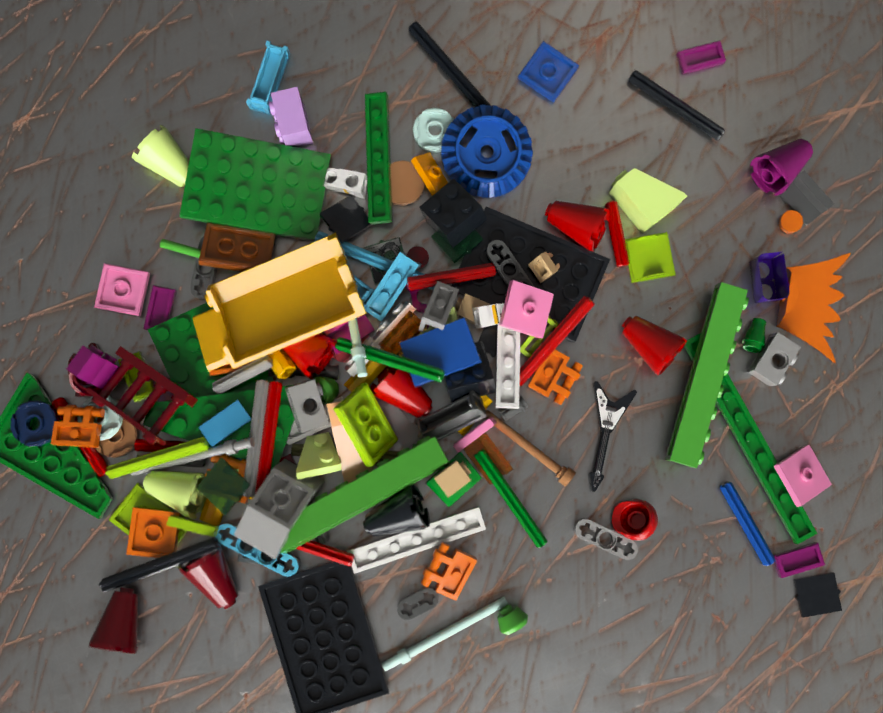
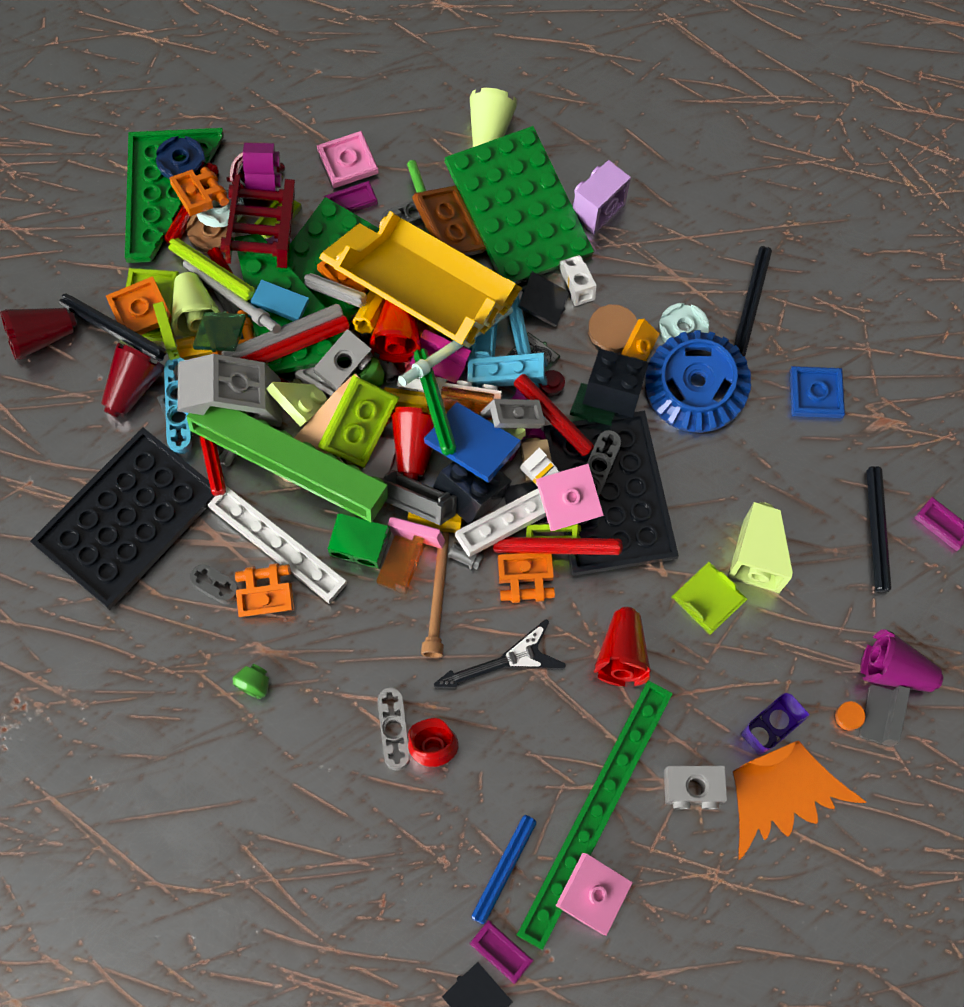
camera: 60 degrees right, 15 degrees down
medium azure container [246,41,290,115] -> none
black cone [363,484,430,536] -> none
green tile [365,91,392,224] -> none
light aqua bar [381,596,508,671] -> none
tan brick [434,460,471,498] -> none
green axle [474,449,547,548] -> none
tan tile [528,251,560,283] -> none
red cone [545,201,611,252] -> none
red axle [605,201,629,267] -> none
bright green brick [665,282,749,468] -> none
green cone [742,318,766,353] -> none

